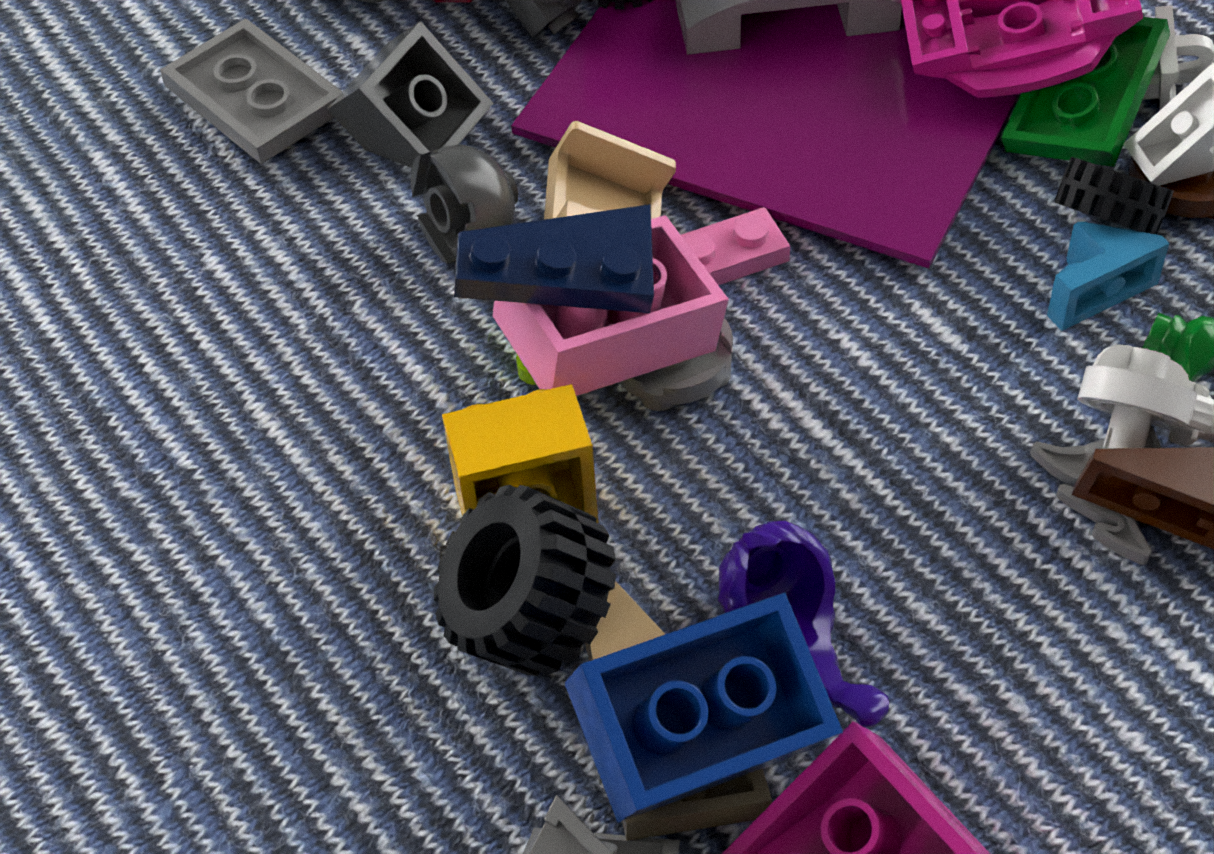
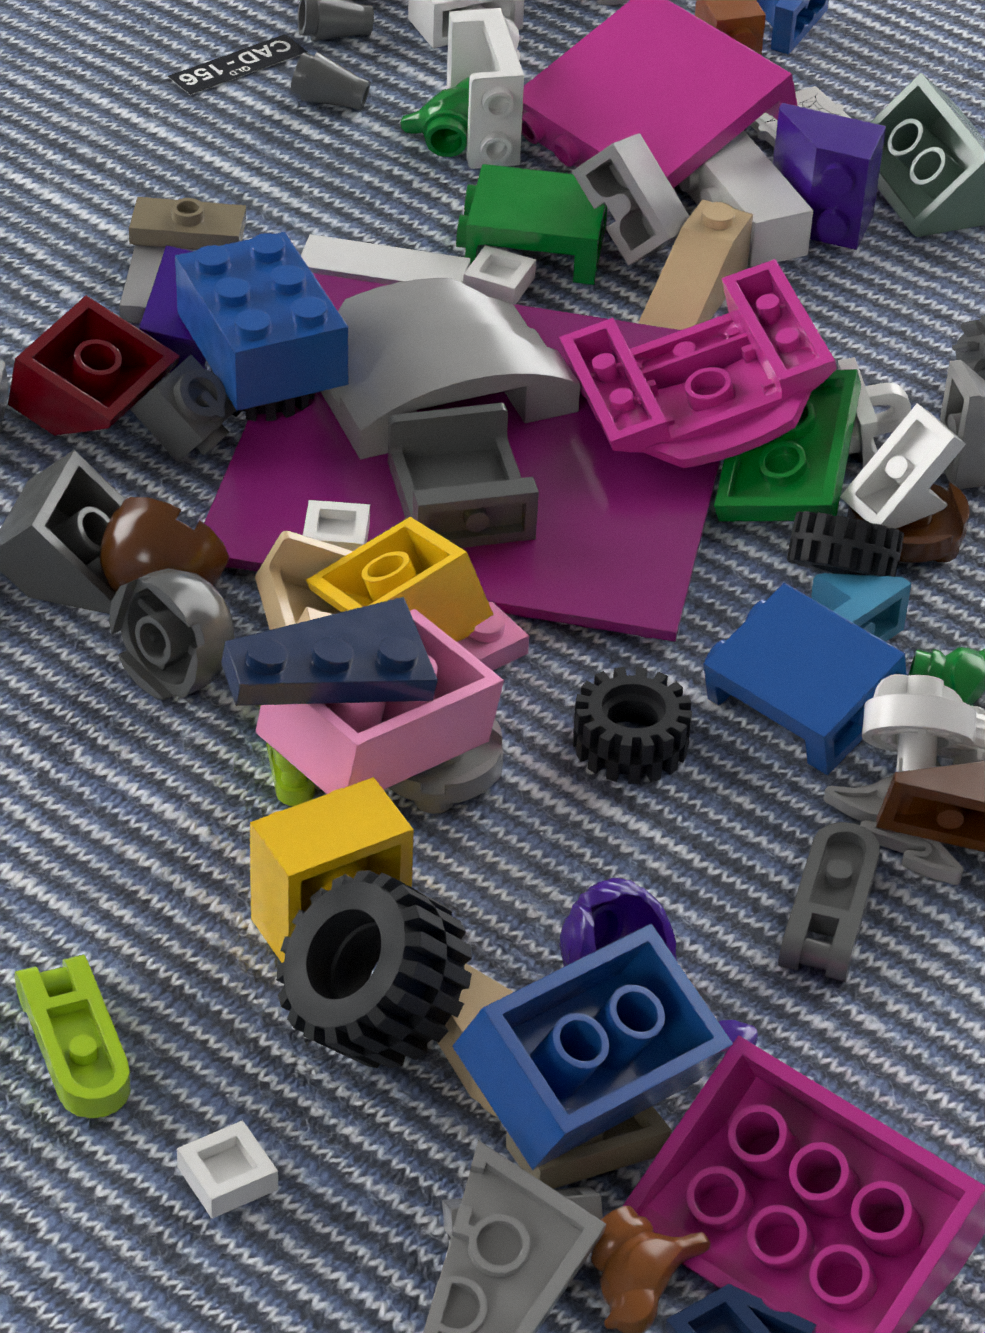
camera: 20 degrees left, 10 degrees down
none -> lime plate [14,954,131,1118]
none -> reddish brown cylinder [100,497,229,592]
none -> white plate [177,1120,278,1219]
none -> white plate [303,500,370,551]
none -> yellow slope [306,517,494,642]
none -> dark grey panel [388,403,539,548]
none -> black tyre [573,667,692,784]
none -> blue panel [703,583,906,776]
none -> dark grey plate [778,822,880,982]

